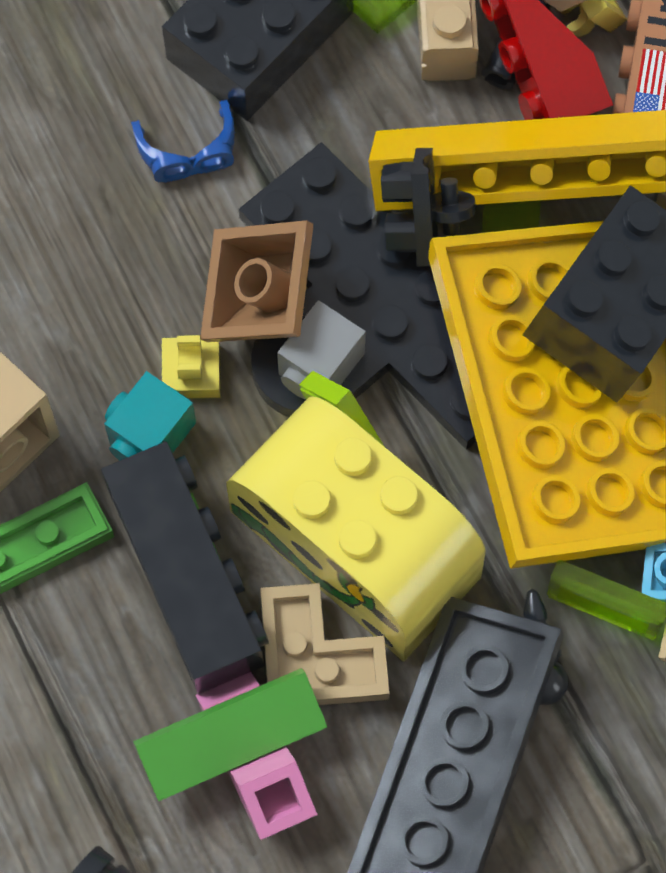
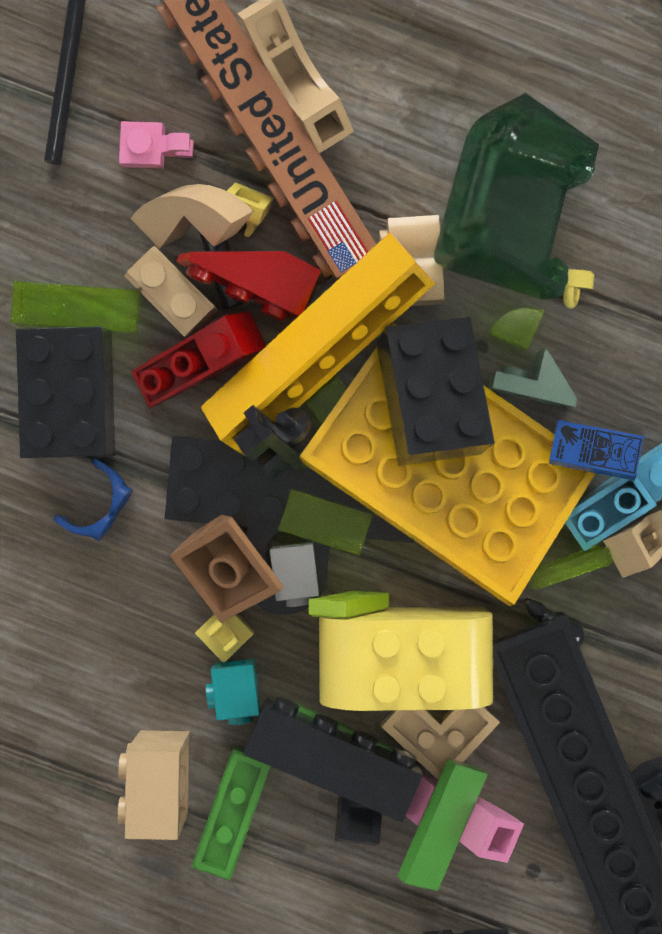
camera: 45 degrees left, 20 degrees up
none -> red slope [131,311,266,408]
none -> clear neon green tile [279,489,372,556]
none -> black plate [335,796,382,846]

